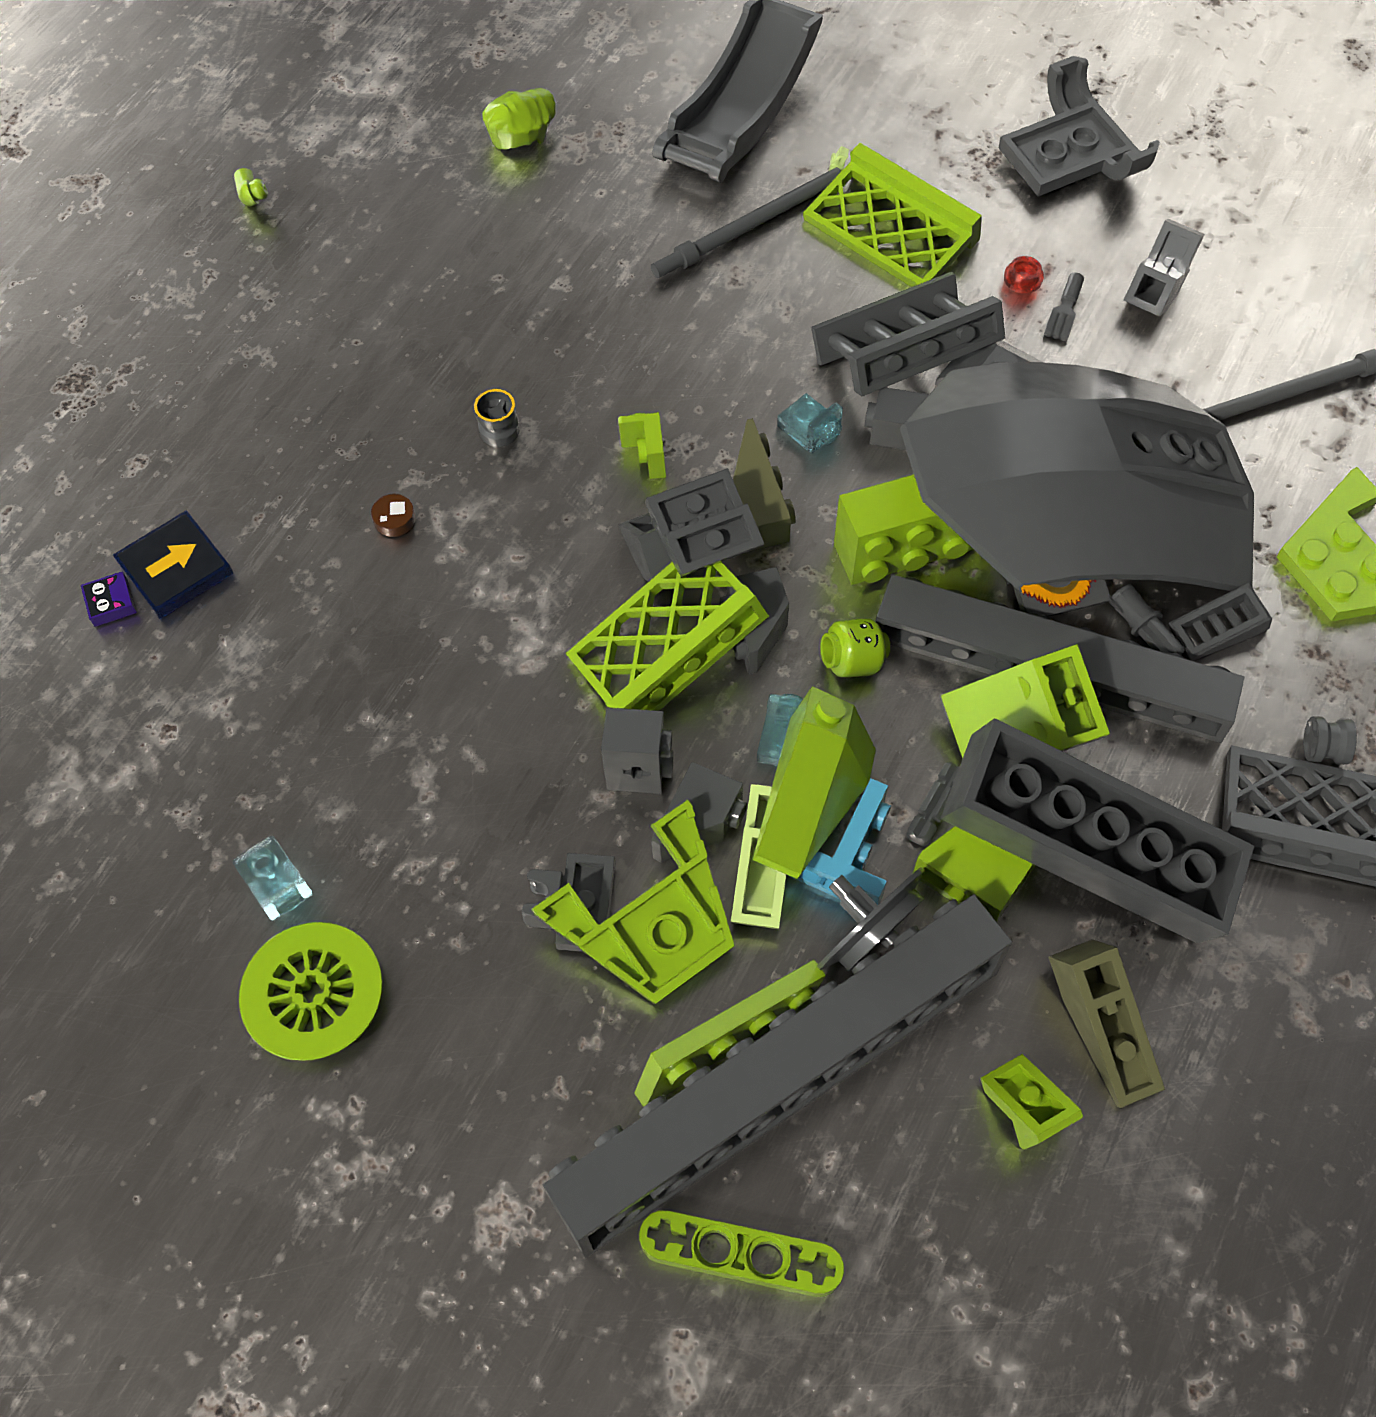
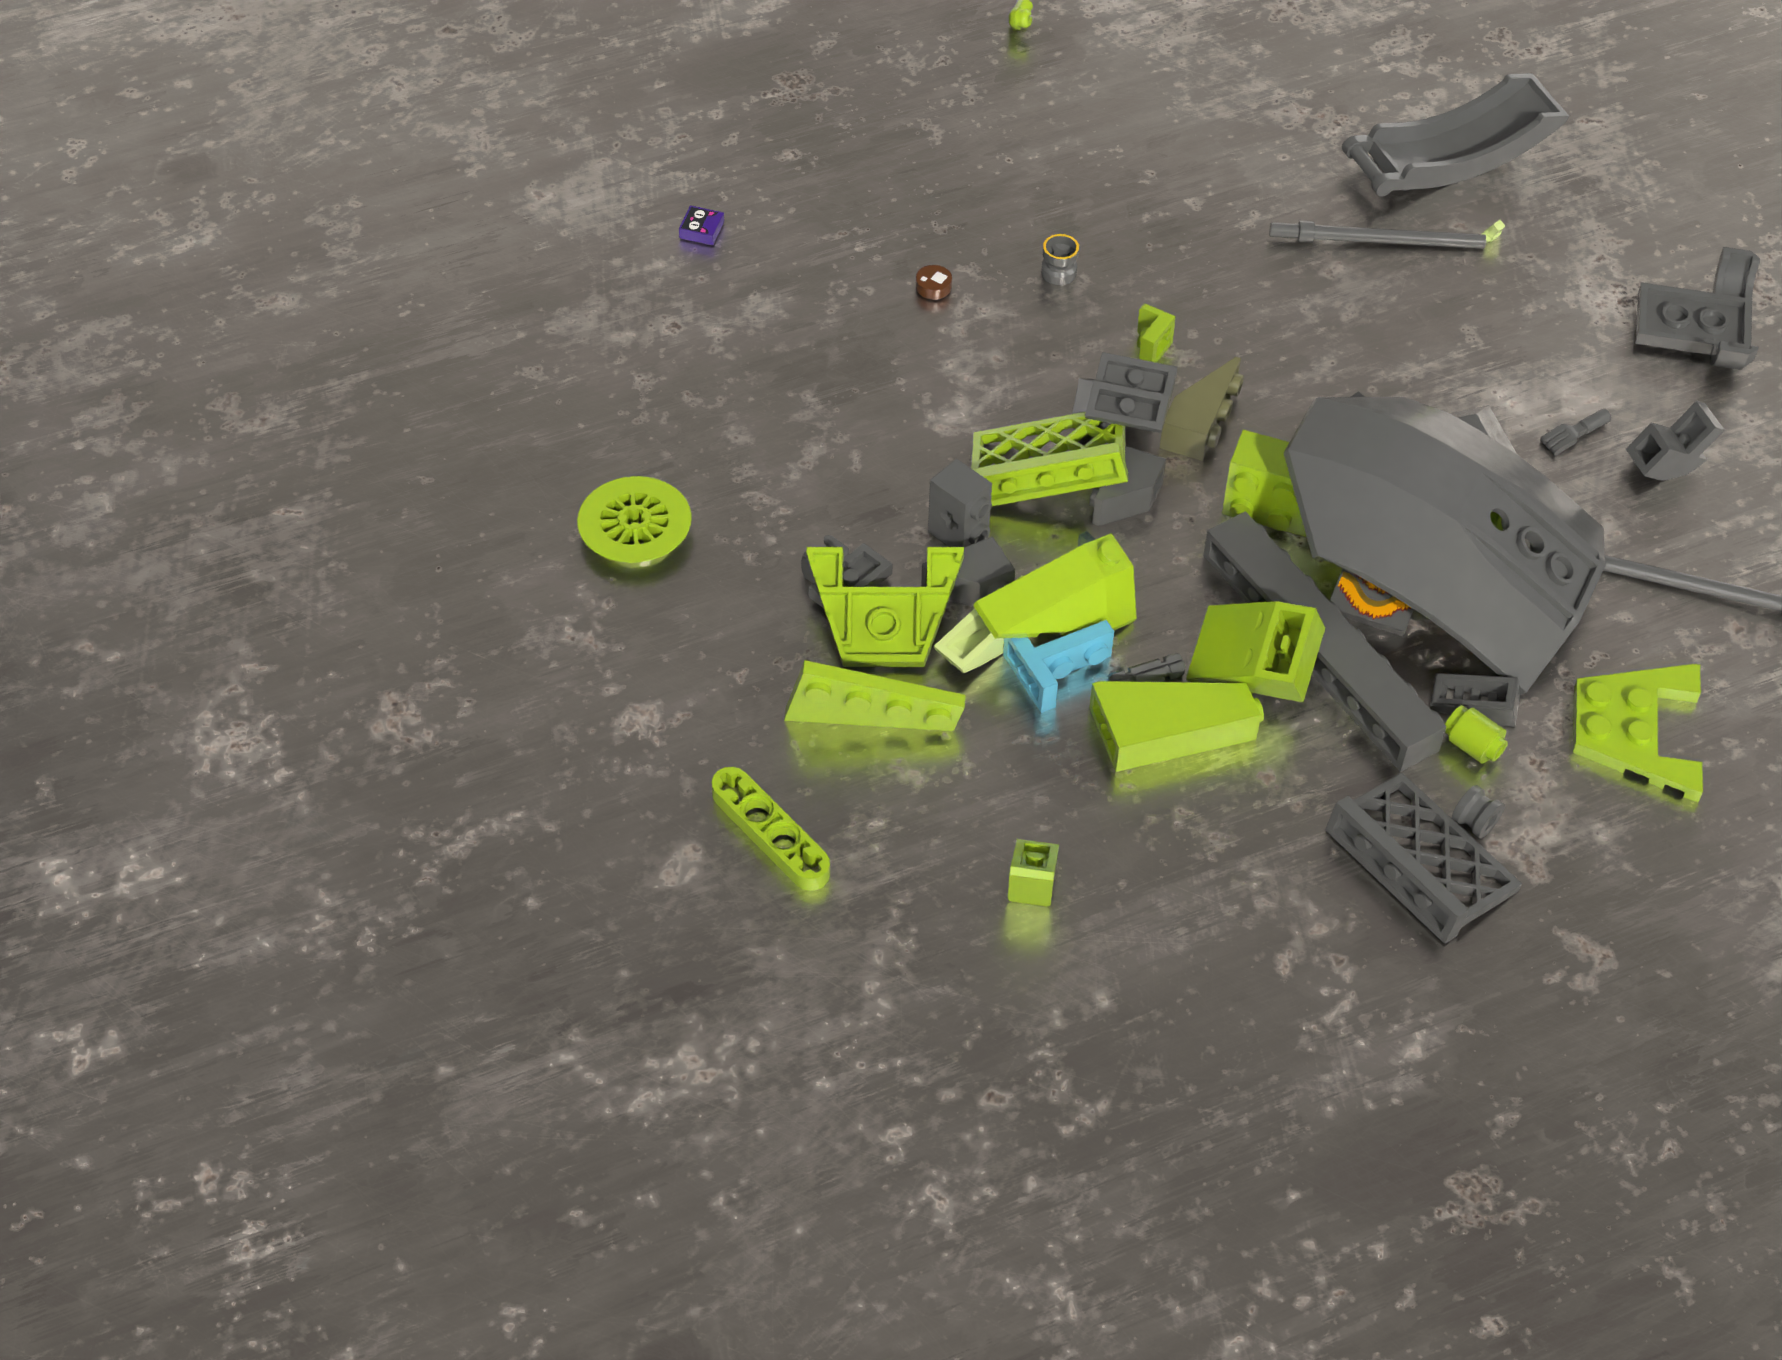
camera: 35 degrees right, 10 degrees down
black tile [113,510,234,619] -> none
clear light blue bracket [233,836,313,921] -> none
lime hair [482,88,556,150] -> none
dark grey brick [542,894,1012,1259] -> none
clear light blue bracket [777,393,843,454] -> none
lime fence [803,142,982,287] -> none
dark grey fence [811,272,1006,397] -> none
dark grey piece [817,867,925,971] -> none
lime head [820,618,890,678] -> none
dark grey brick [940,718,1254,944] -> none
clear red plate [1004,256,1044,293] -> none
olive slope [1048,939,1165,1108] -> none
dark grey axle [1109,584,1184,655] -> none
none -> lime brick [1445,705,1508,764]

